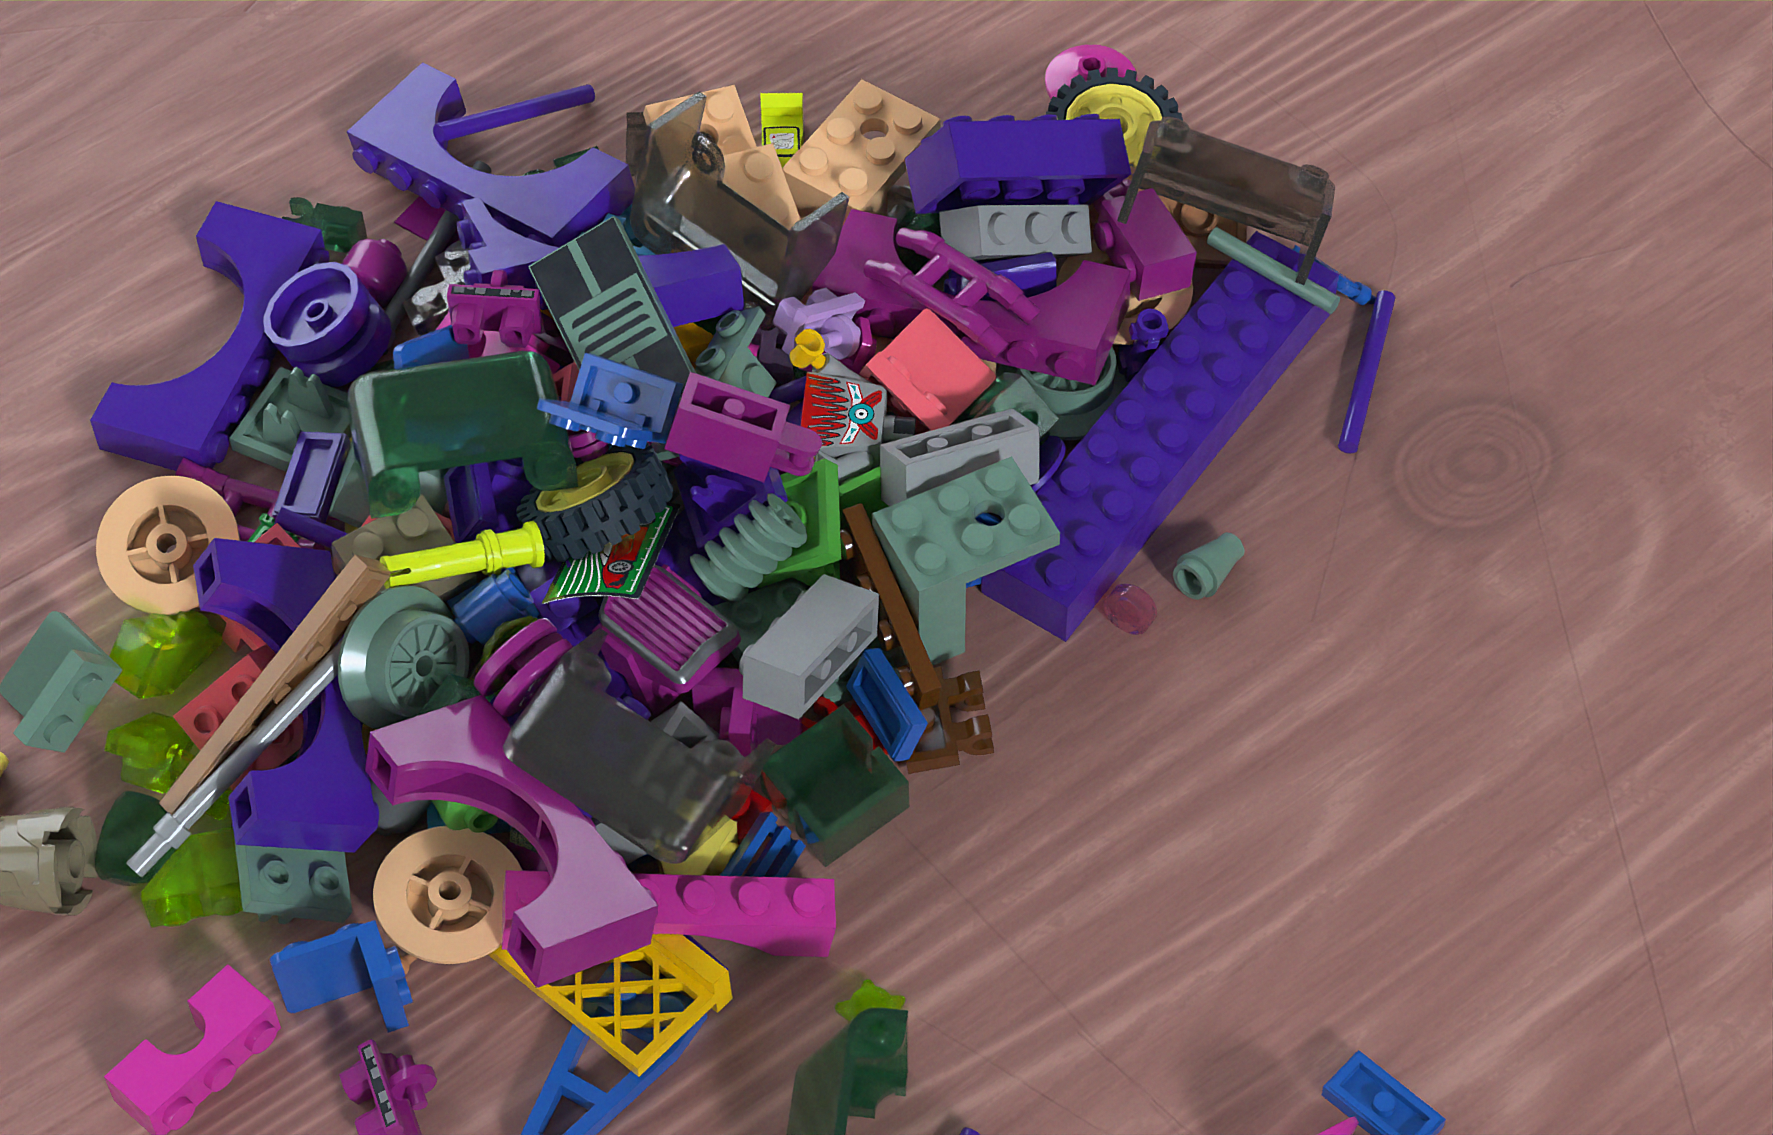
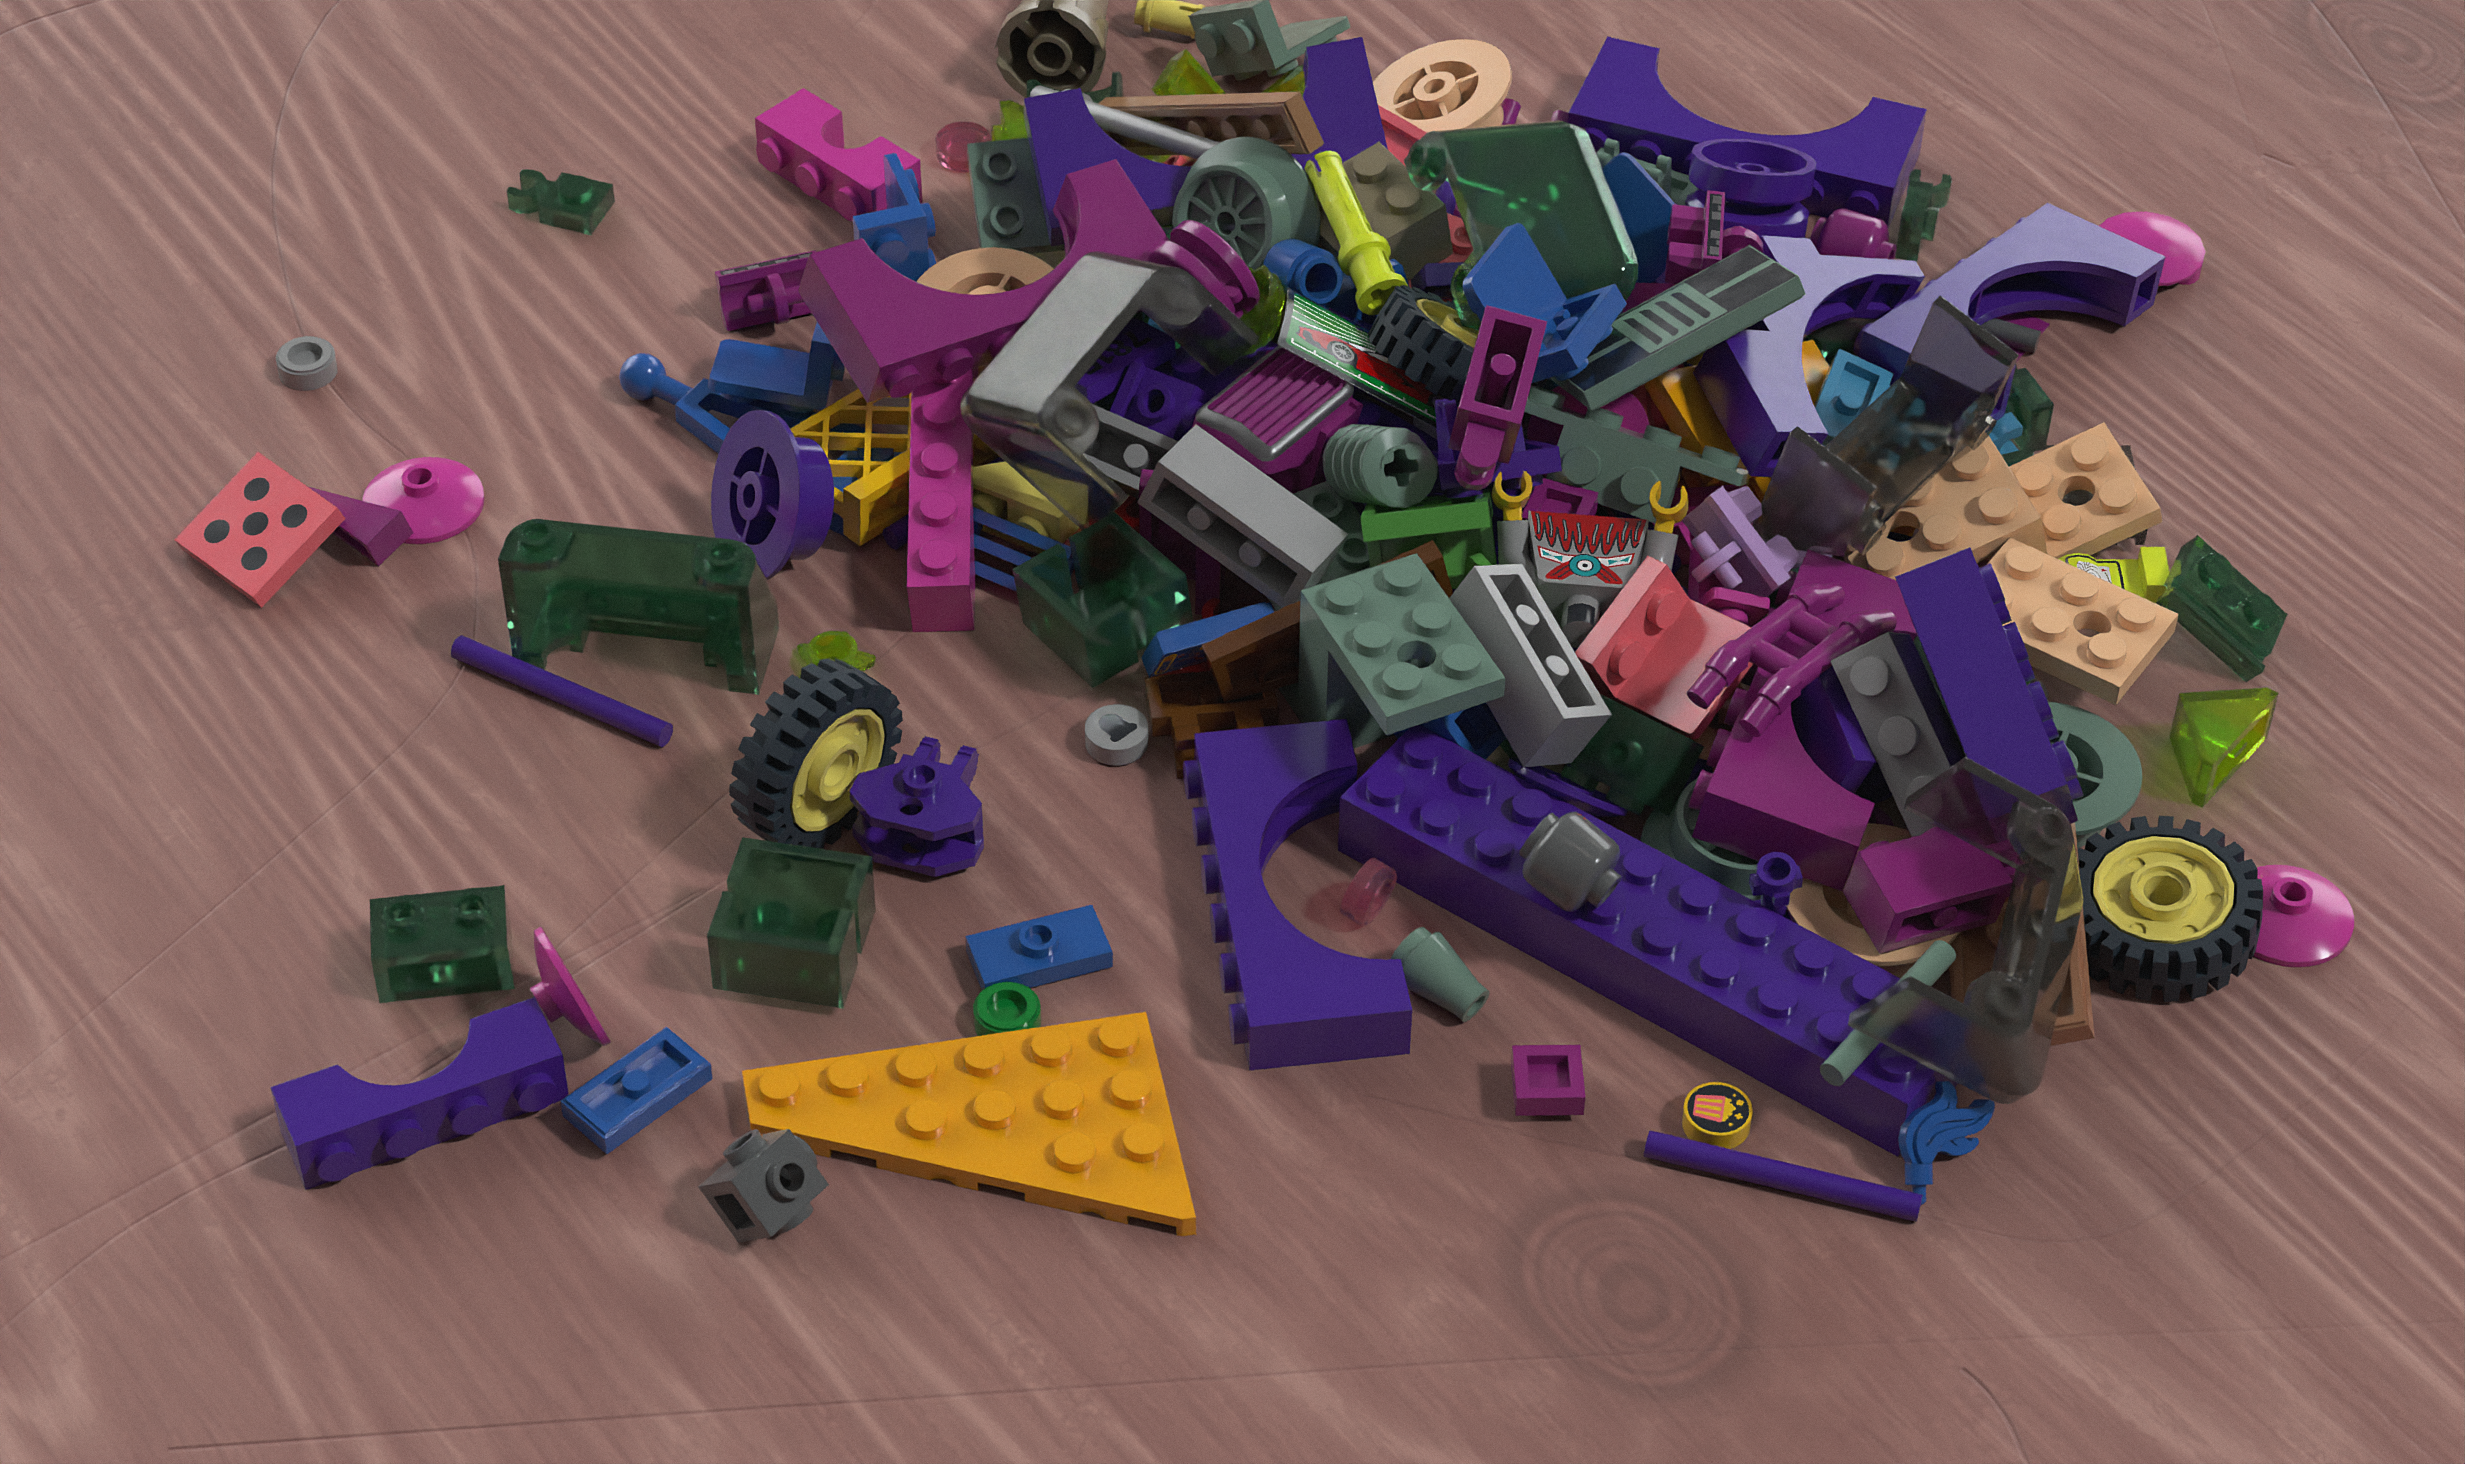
camera: 90 degrees right, 10 degrees down
dark purple bar [433,84,595,142] -> none
none -> dark grey brick [698,1129,829,1242]
none -> clear green piece [707,837,876,1008]
none -> blue bracket [708,322,846,413]
none -> dark purple piece [711,410,834,583]
none -> black wheel [729,659,903,856]
none -> light orange wing [742,1012,1196,1237]
none -> dark purple hinge [849,736,984,877]
none -> clear pink tile [935,121,991,172]
none -> blue plate [965,905,1113,990]
none -> green tile [973,982,1041,1036]
none -> light grey tile [1085,704,1149,765]
none -> dark purple arch [1183,719,1412,1071]
none -> magenta plate [1511,1045,1586,1116]
none -> dark grey head [1519,812,1622,912]
none -> tile [1682,1082,1753,1149]
none -> dark pink dish [2099,211,2206,286]
none -> clear green plate [2156,535,2288,682]
none -> clear neon green slope [2169,687,2279,808]

